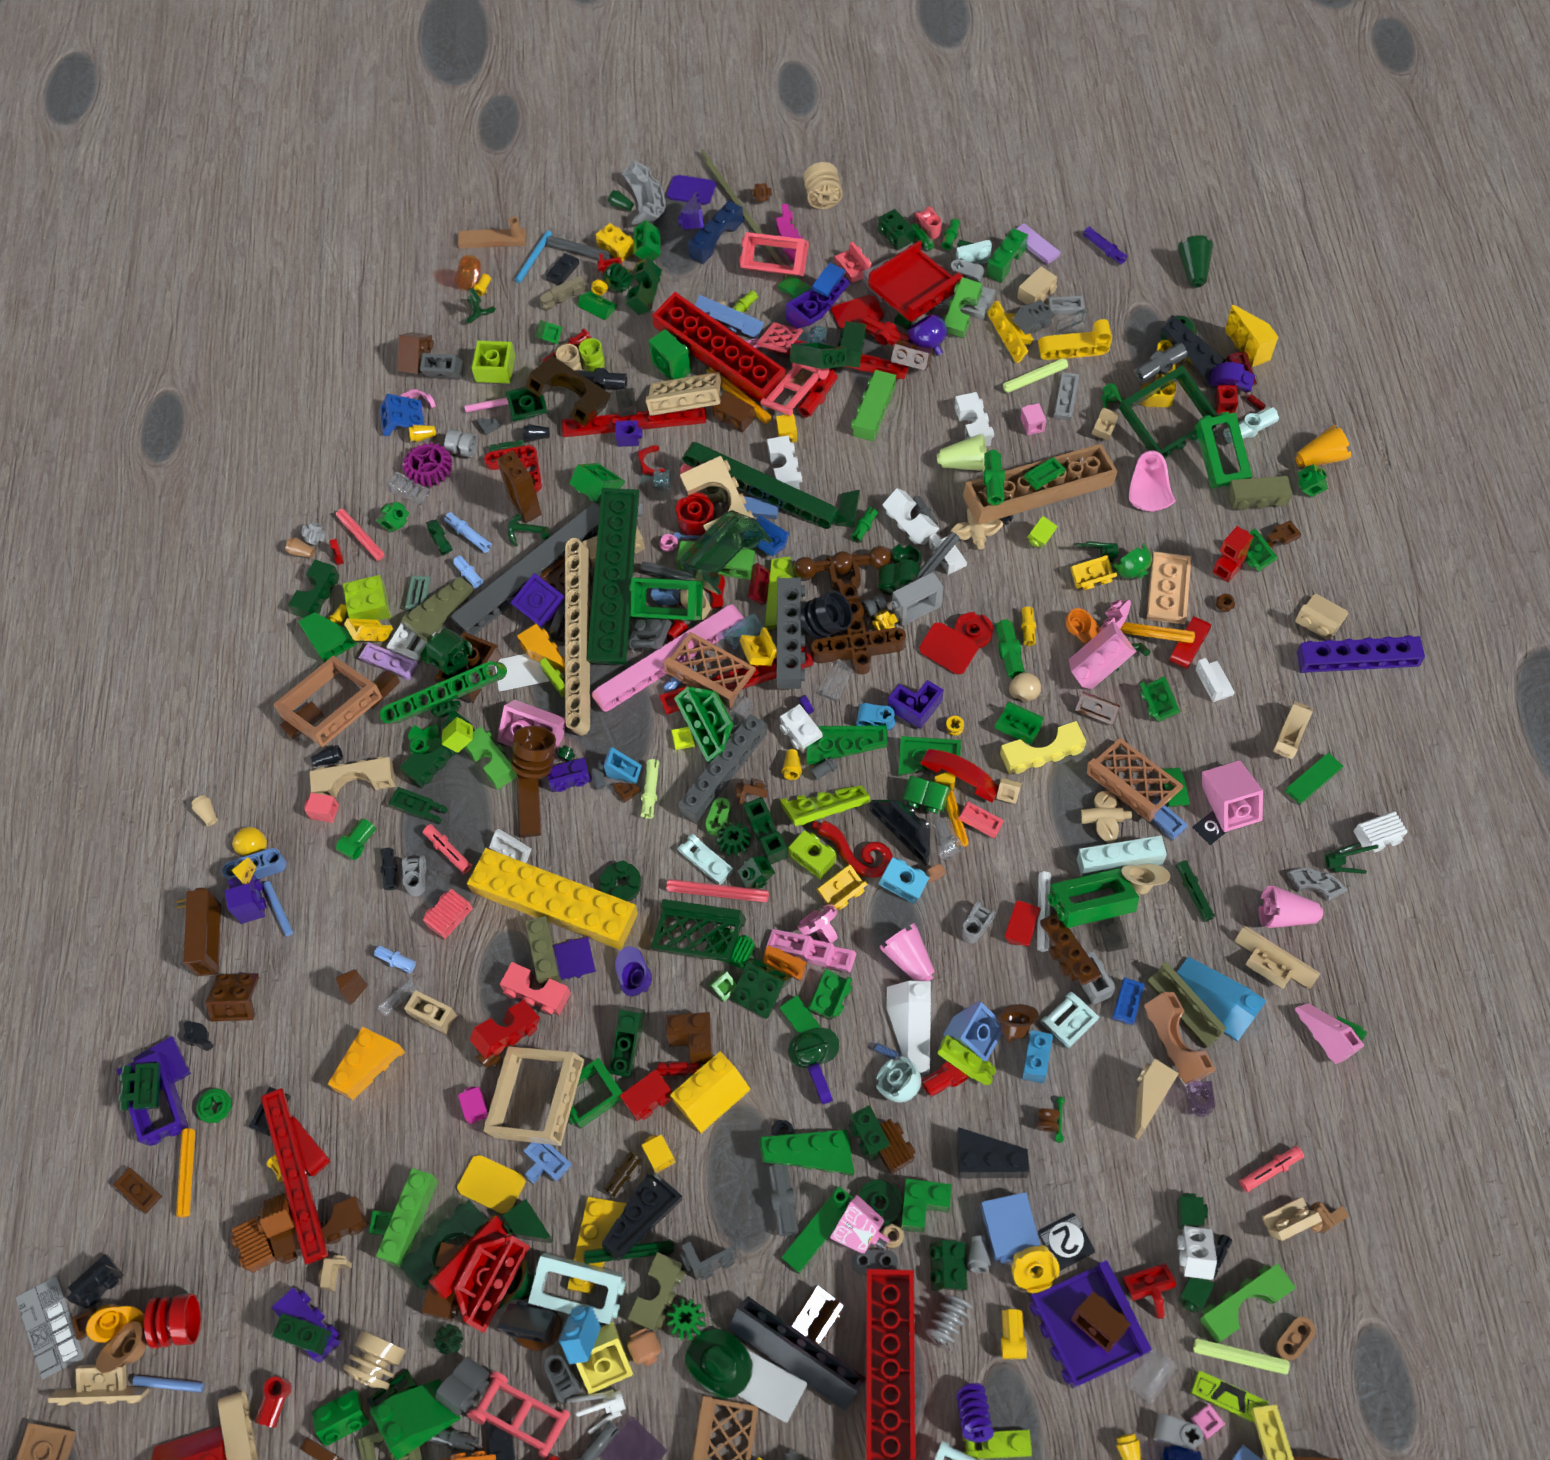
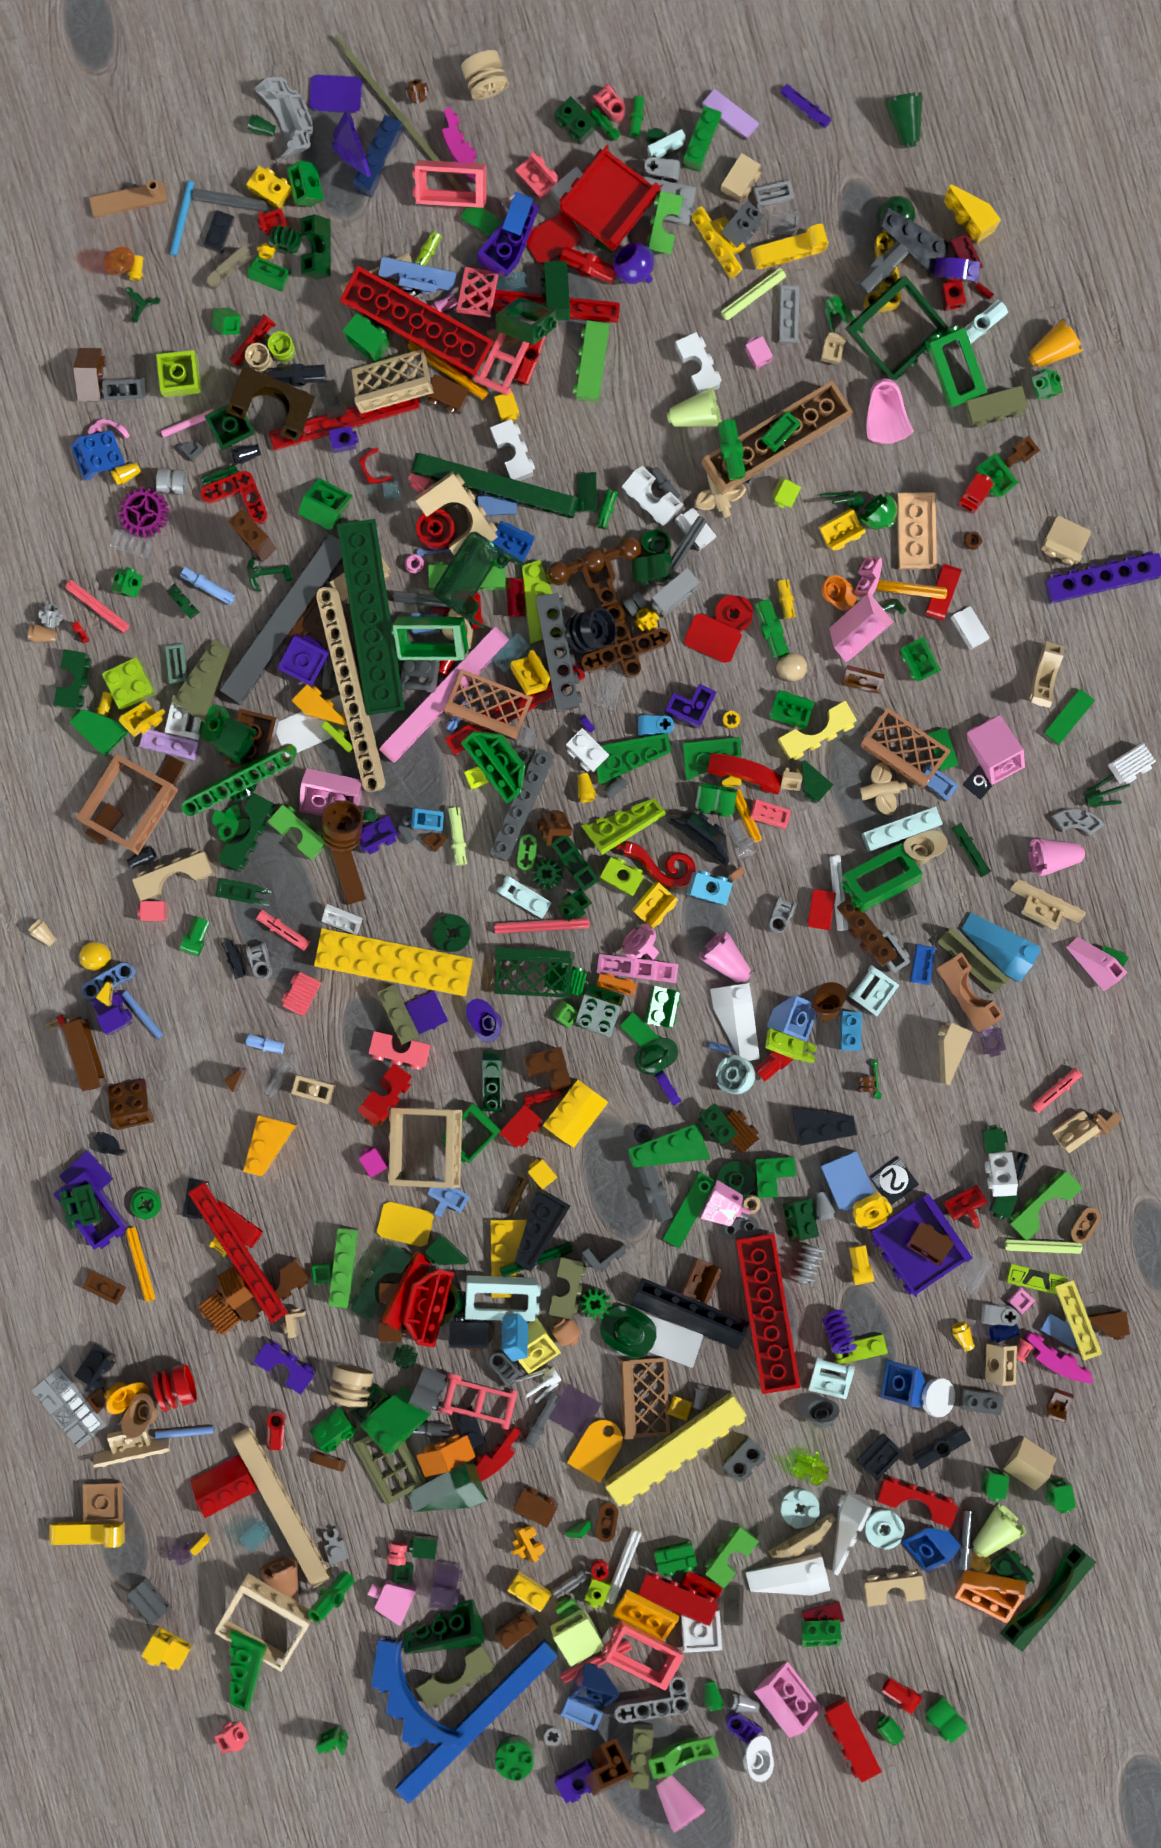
camera: 15 degrees left, 25 degrees up
dark green brick [272,1313,332,1356] -> none
lime panel [442,717,473,752] -> none
light blue axle [453,555,483,588] -> none
brick [891,340,933,371] -> none
none -> dark green slope [800,760,834,803]

